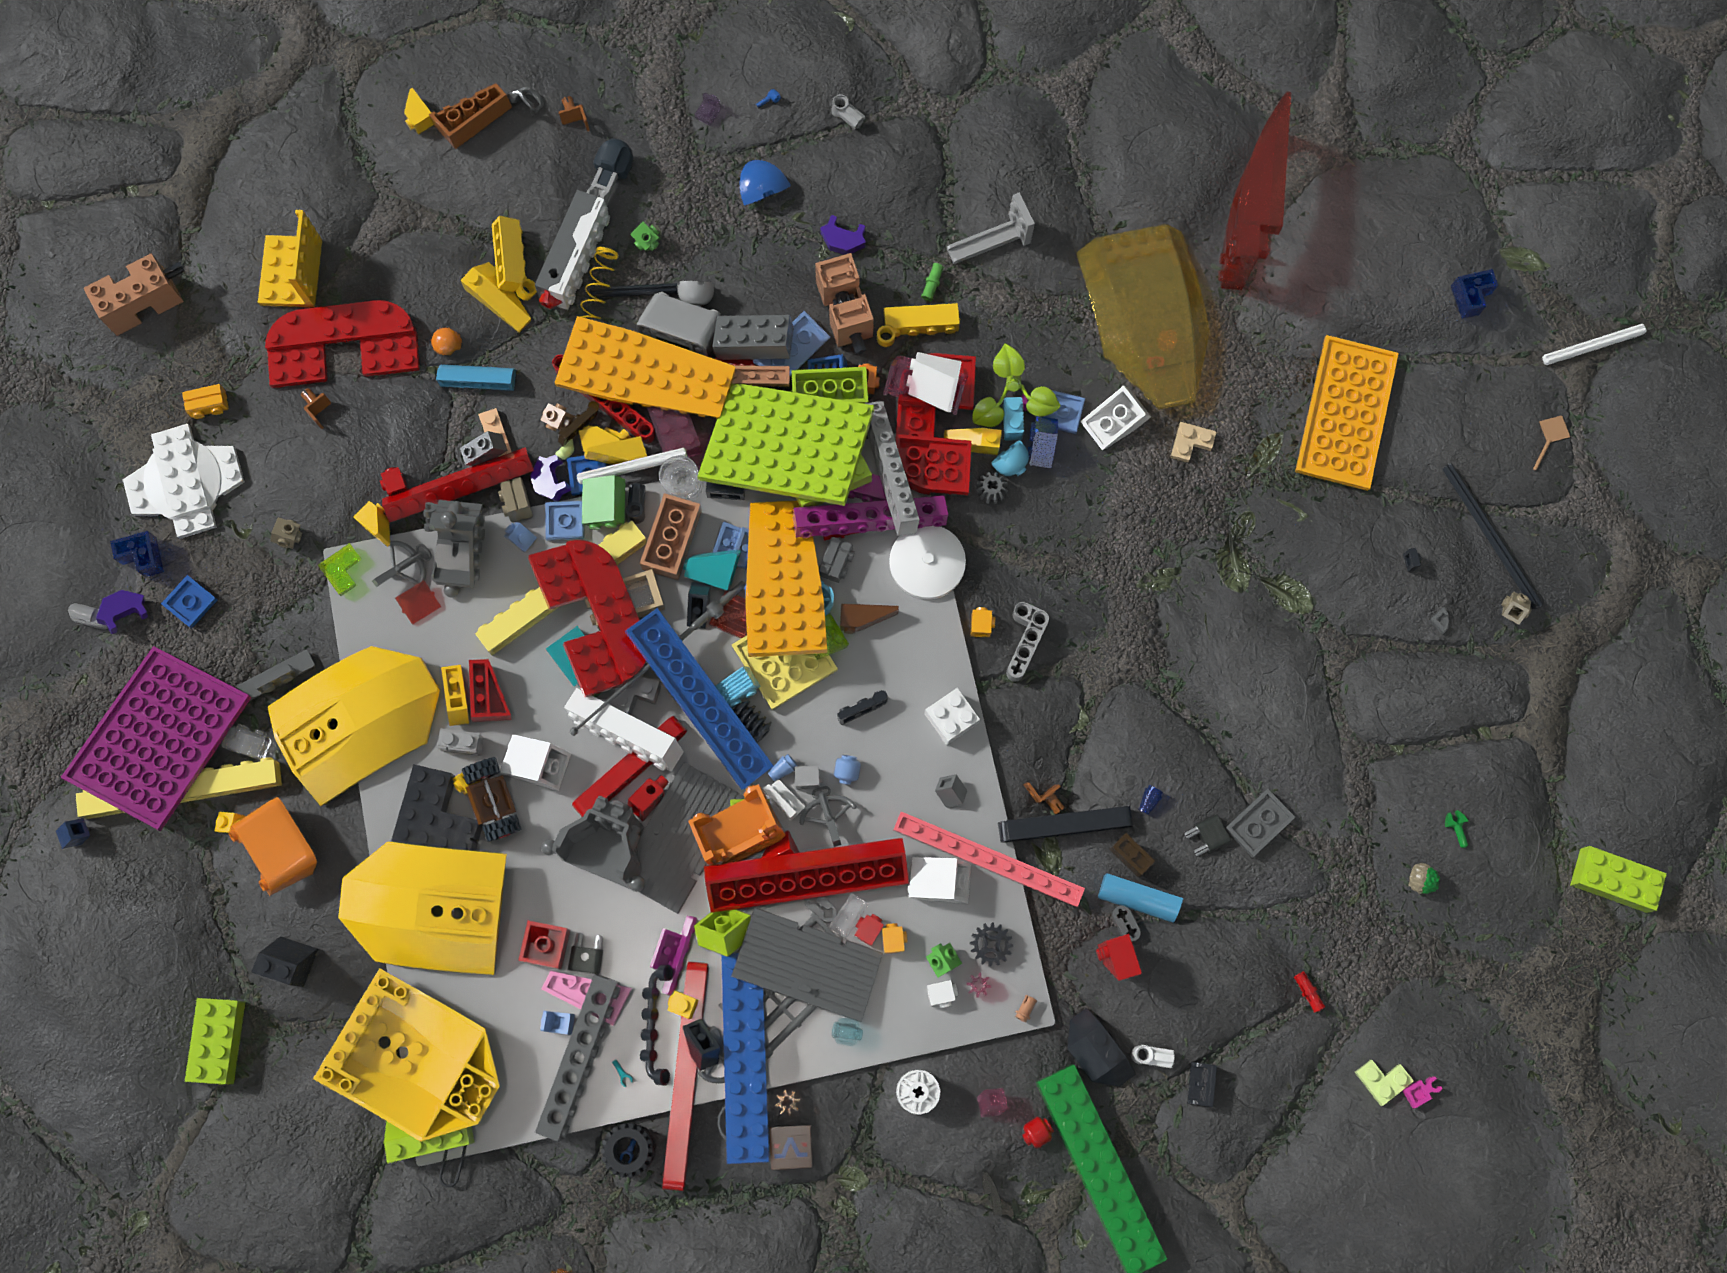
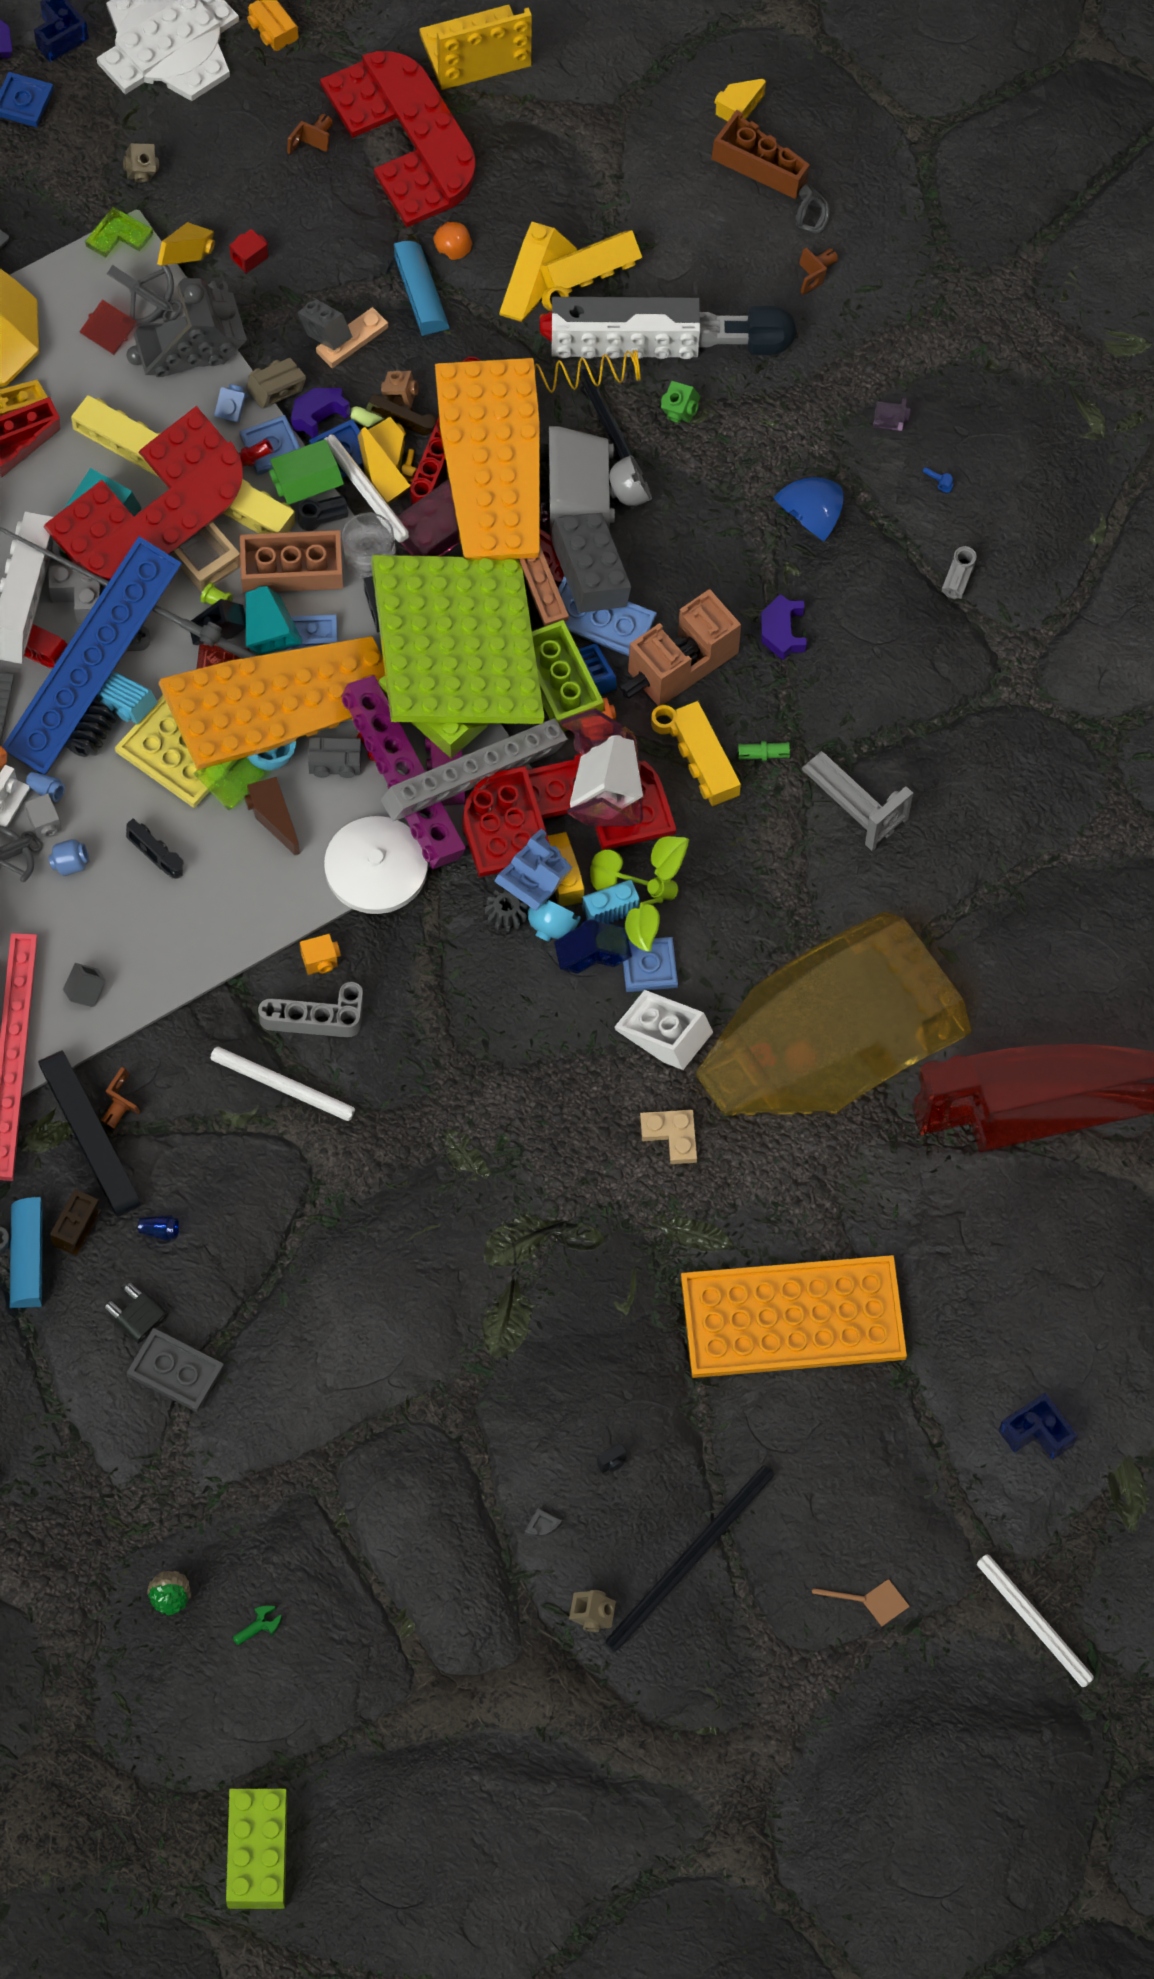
camera: 70 degrees right, 10 degrees down
red brick [382,447,534,523] -> none
white brick [924,688,980,745] -> none
none -> lime bush [200,582,234,605]
none -> white axle [211,1047,355,1121]
none -> red pin [238,438,274,468]
none -> medium blue slope [494,829,572,911]

